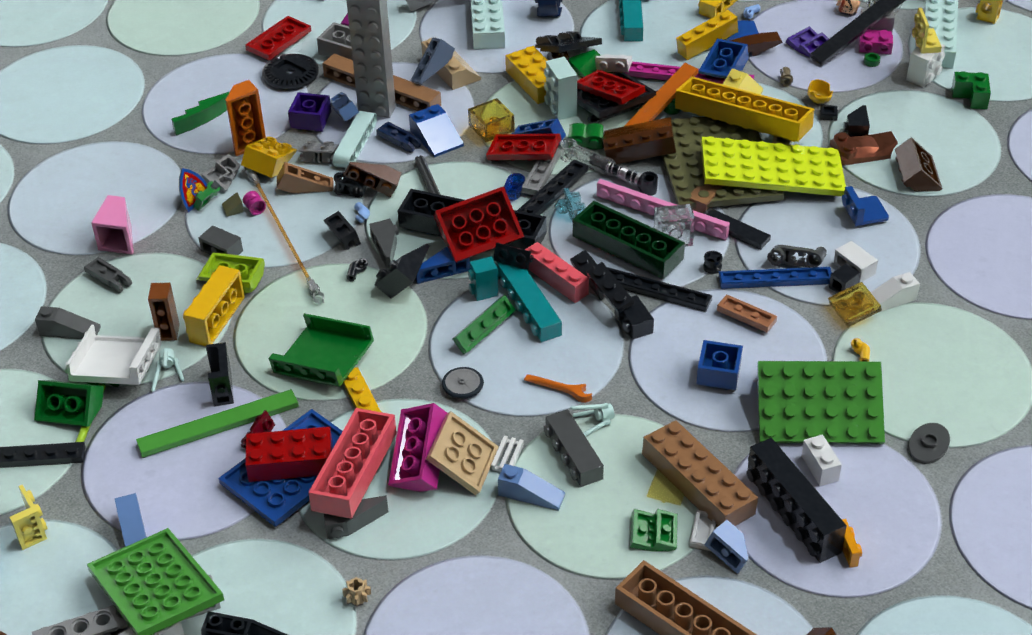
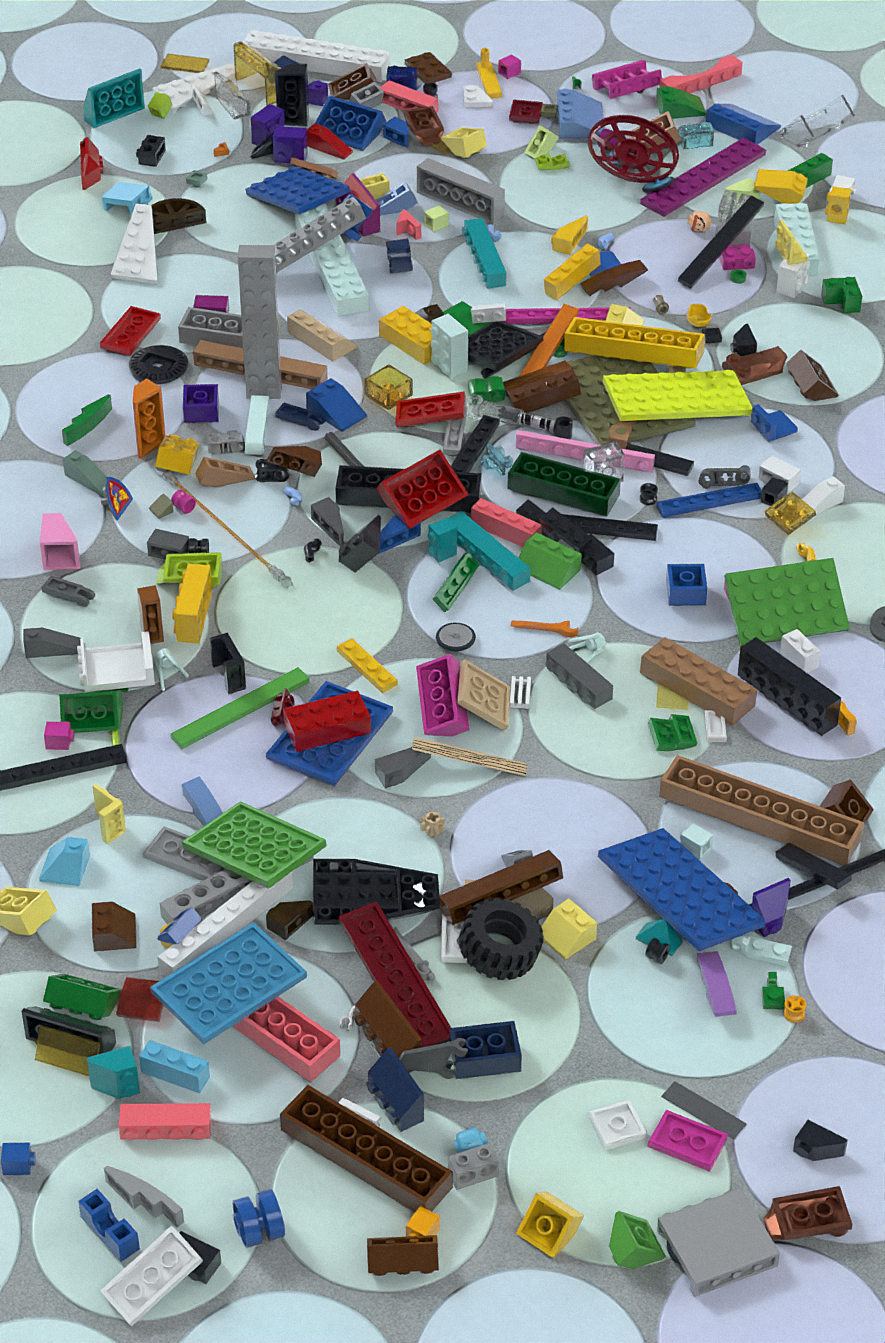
camera: 15 degrees left, 0 degrees up
green plate [193,181,220,211] -> none
light grey slope [202,154,240,193] -> none
green panel [268,313,374,387] -> none
coral brick [308,408,397,519] -> none
black hinge [323,211,361,249] -> none
medium blue slope [330,92,359,122] -> none
sand blue slope [410,37,455,84] -> none
black hinge [493,242,534,270] -> none
medium blue slope [498,464,565,511] -> none
clear blue plate [504,173,525,201] -> none
blue slope [512,118,566,145] -> none
black hinge [535,31,602,53] -> none
red plate [577,70,646,105] -> none
blue slope [698,39,749,79] -> none
medium blue slope [704,520,749,574] -> none
nougat plate [717,294,777,333] -> none
dark purple slope [786,26,829,57] -> none
none -> dark pink brick [44,721,74,750]
none -> sand green slope [63,450,107,496]
none -> light grey tile [143,826,226,880]
none -> black wheel [189,538,209,553]
none -> tan sticker [412,737,527,776]
none -> bright green slope [518,532,582,590]

